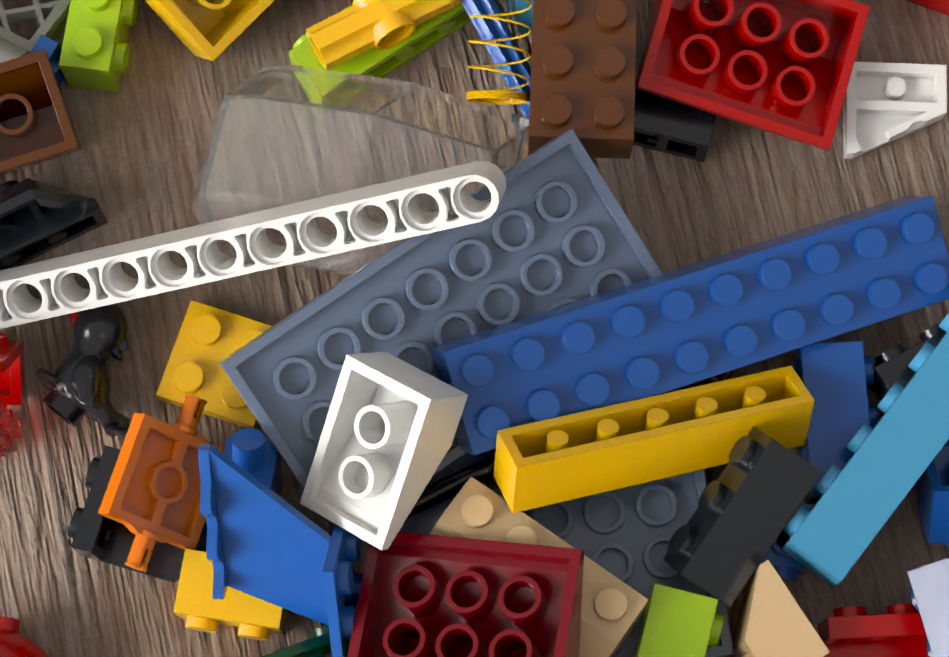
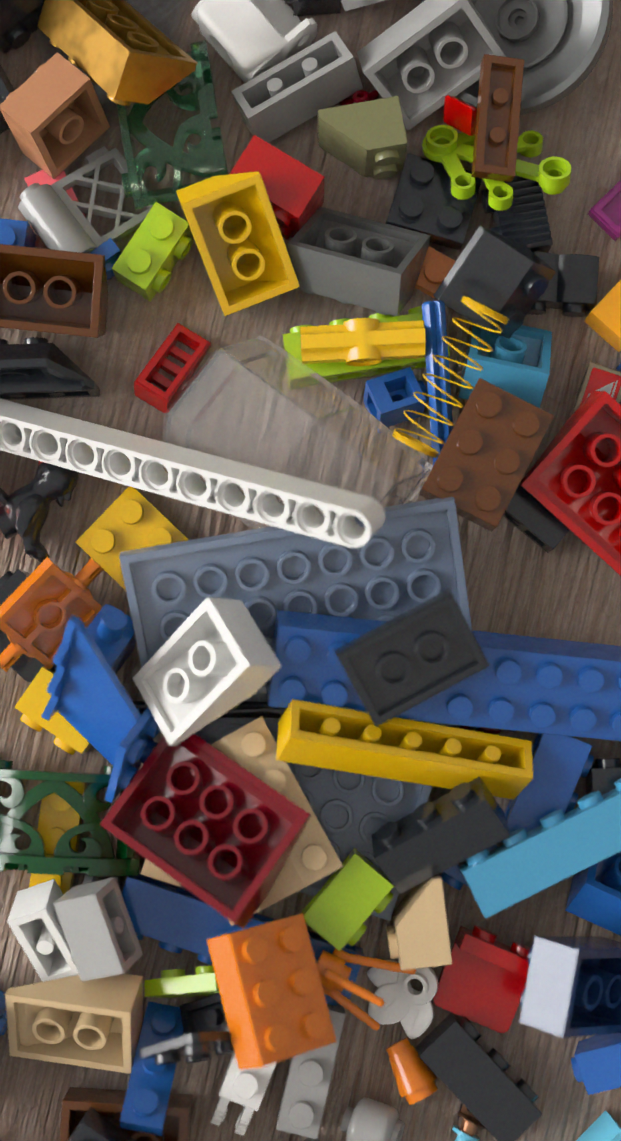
camera: 30 degrees right, 10 degrees up
none -> red slope [134,323,211,414]
none -> black tile [334,589,490,727]
none -> blue brick [363,367,428,434]

